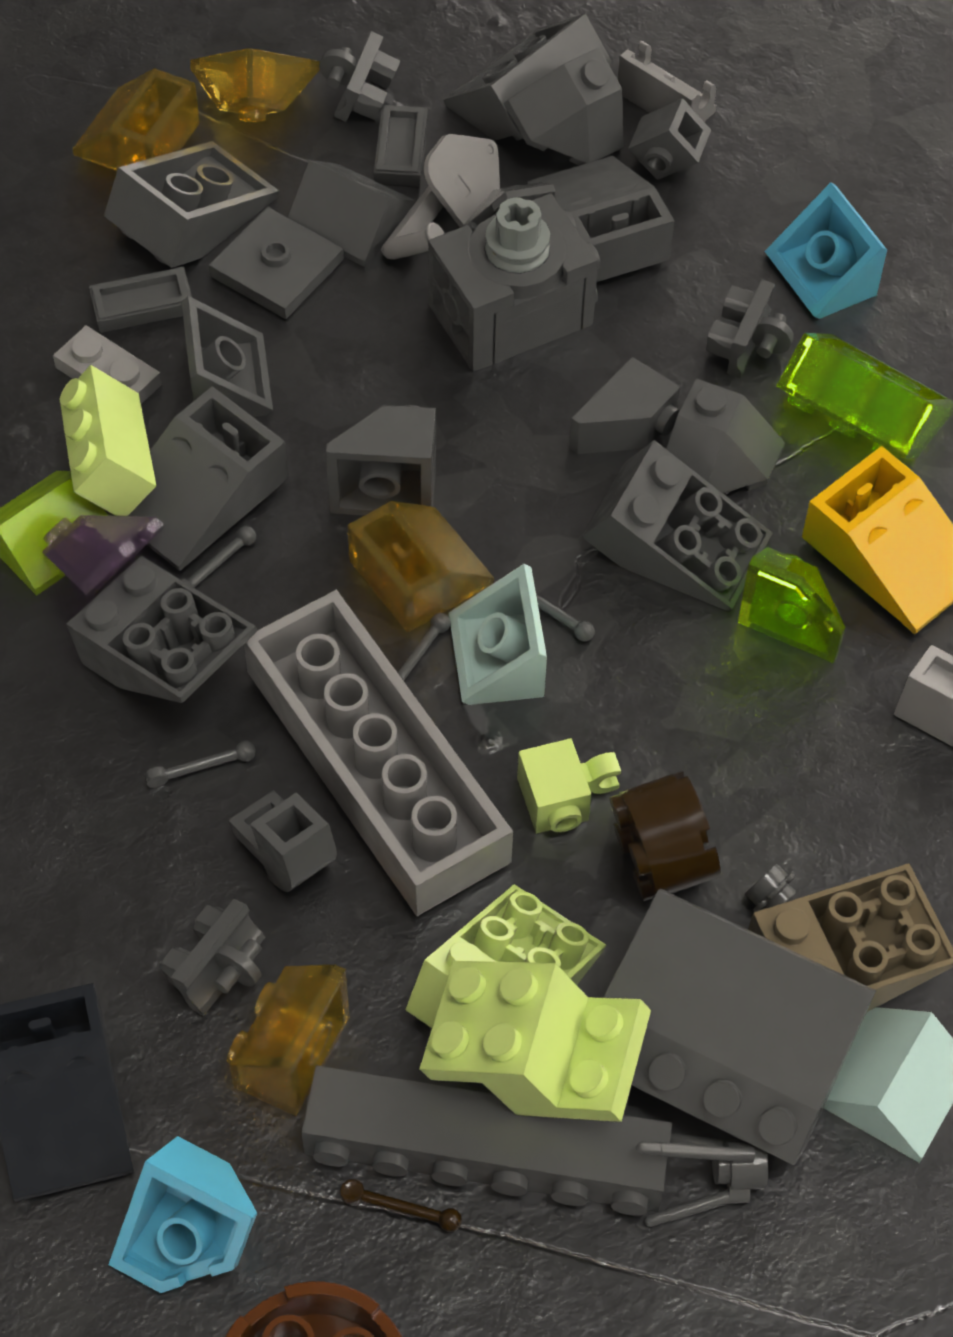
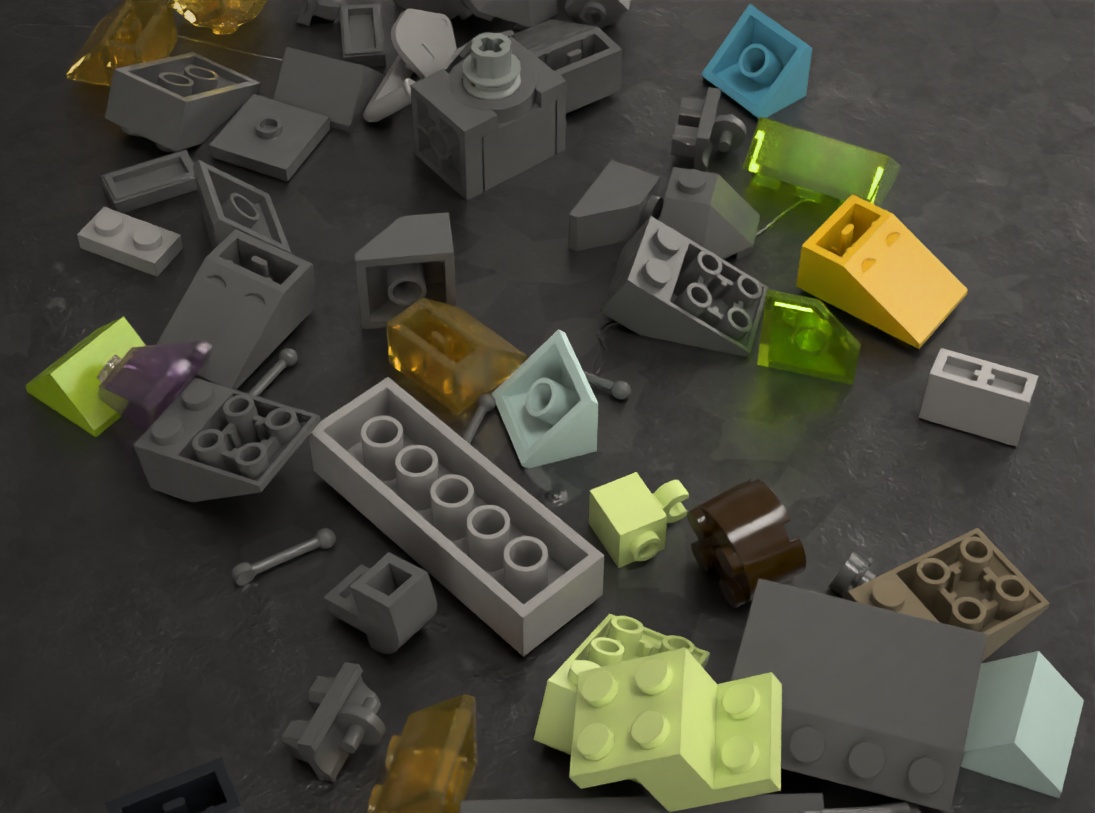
camera: 10 degrees left, 10 degrees down
yellowish green brick [59,365,156,520] -> none

